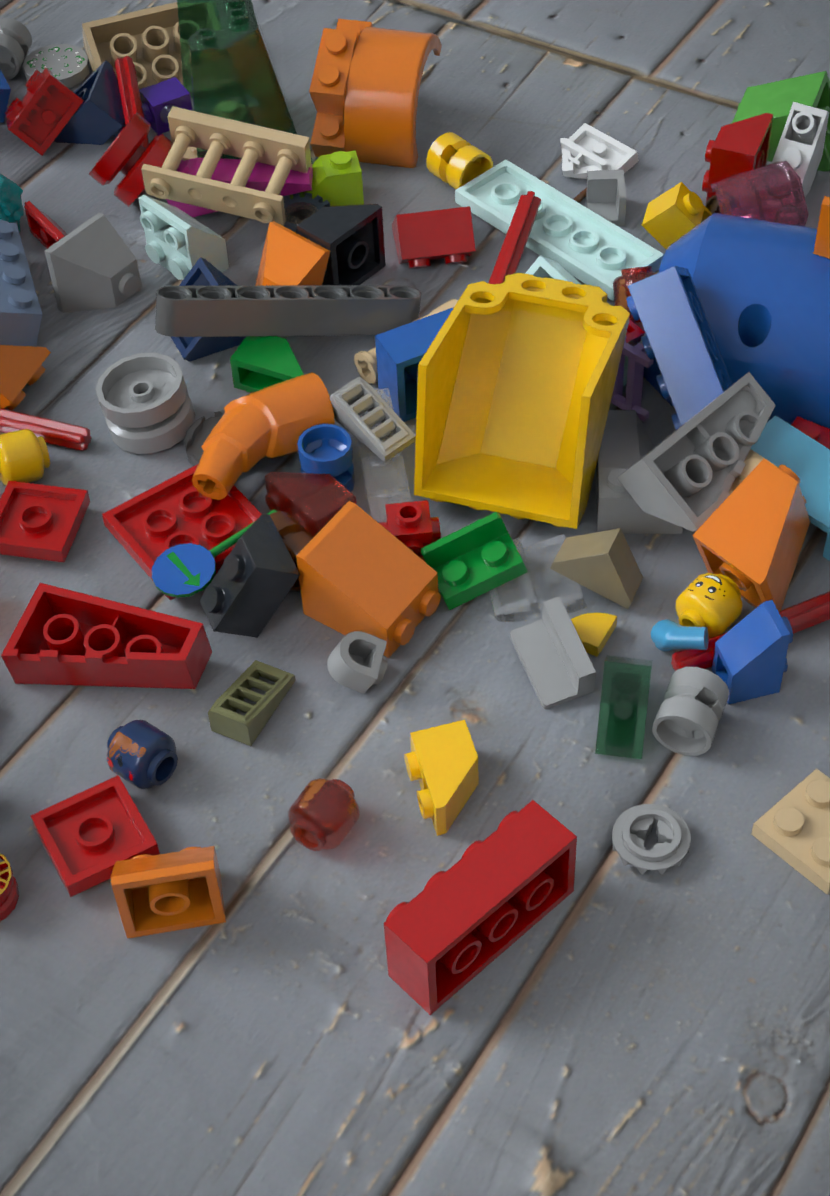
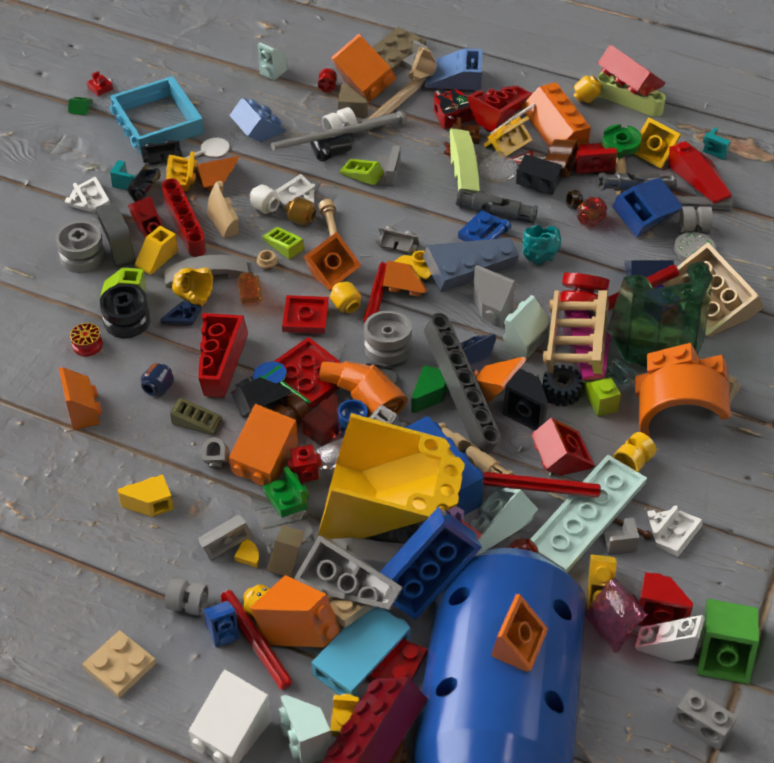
camera: 80 degrees right, 0 degrees up
red bracket [5,68,84,156] -> none
red slope [24,201,67,249] -> none
red plate [30,775,160,897] -> none
clear red head [288,778,360,851] -> none
red brick [384,800,577,1015] -> none
clear green slope [595,655,653,759] -> none
light grey gear [612,804,691,875] -> none
dark azure arm [651,619,709,651] -> none

